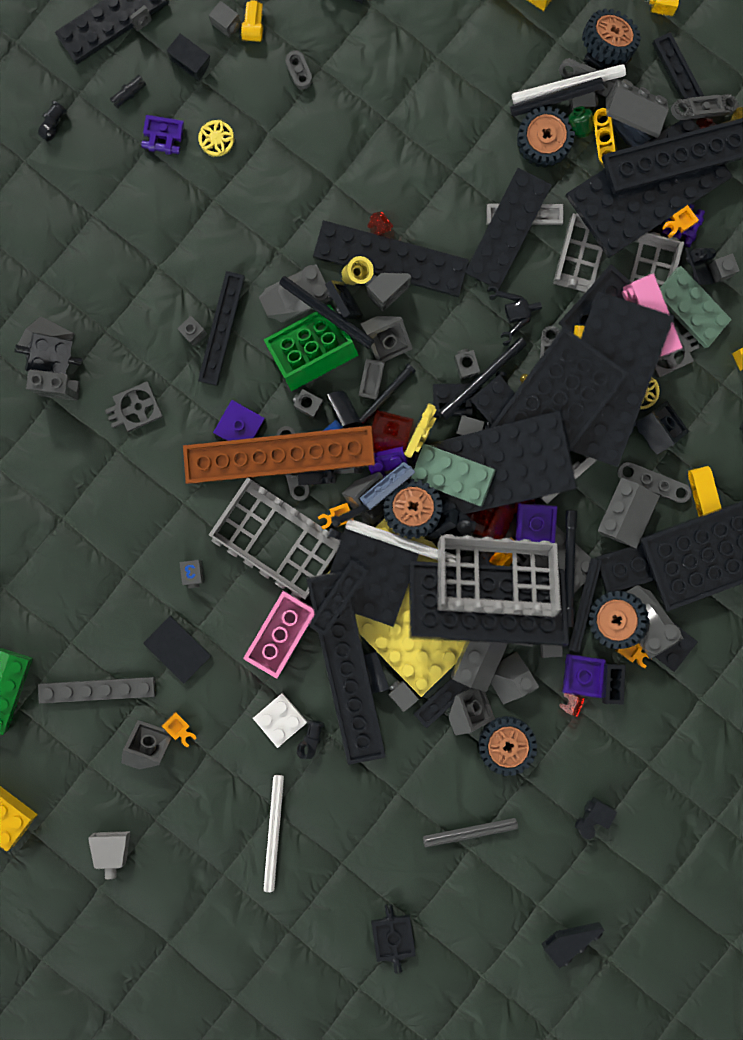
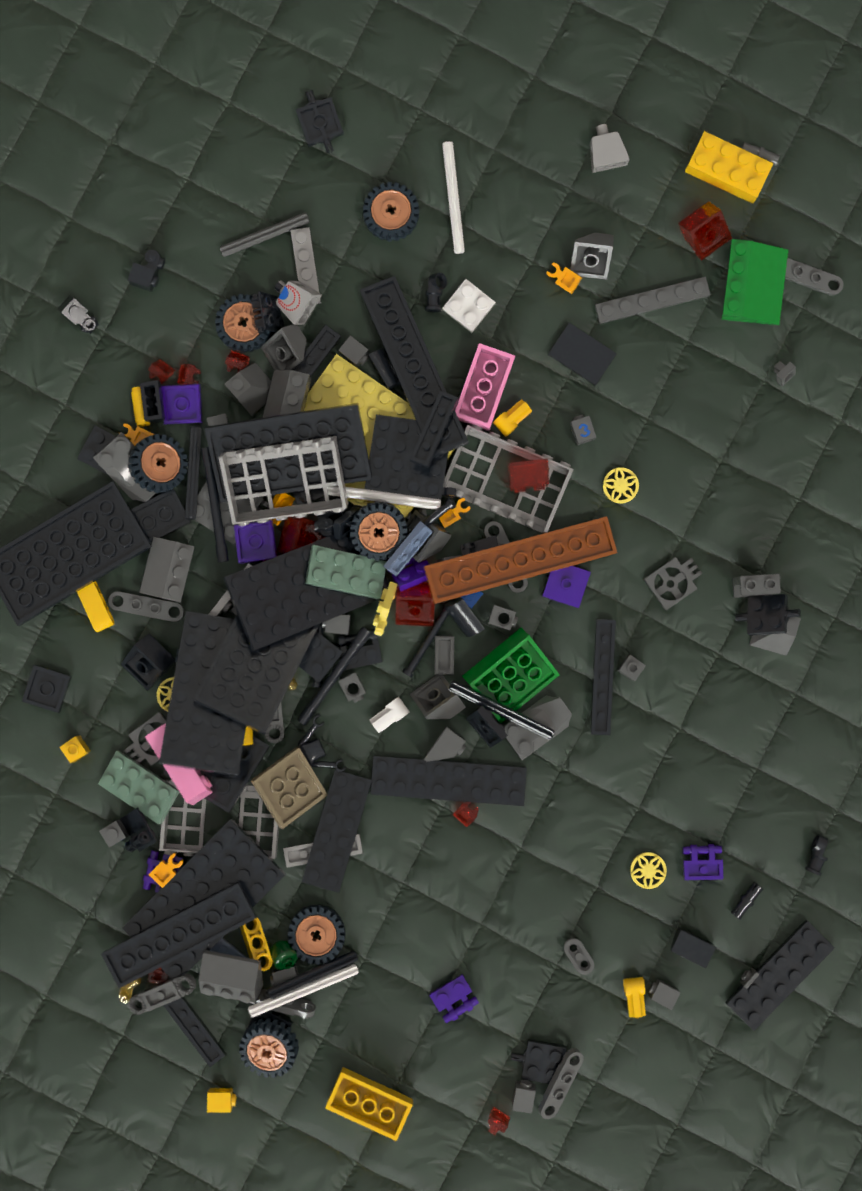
camera: 165 degrees right, 0 degrees up
light yellow plant [341,256,374,285] -> none
black slope [542,922,605,969] -> none
none -> brick [57,295,99,334]
none -> yellow piece [131,387,150,427]
none -> clear red tile [148,359,175,384]
none -> clear red tile [225,351,250,373]
none -> black hinge [251,291,284,333]
none -> dark tan plate [251,747,328,829]
none -> light grey torso [274,281,322,325]
none -> light grey plate [291,227,321,304]
none -> wheel [363,182,419,242]
none -> white piece [370,697,410,733]
none -> dark purple plate [429,974,479,1023]
none -> yellow piece [493,399,532,437]
none -> clear red slope [507,458,549,493]
none -> light yellow wheel [603,468,639,504]
none -> clear red slope [678,201,732,260]

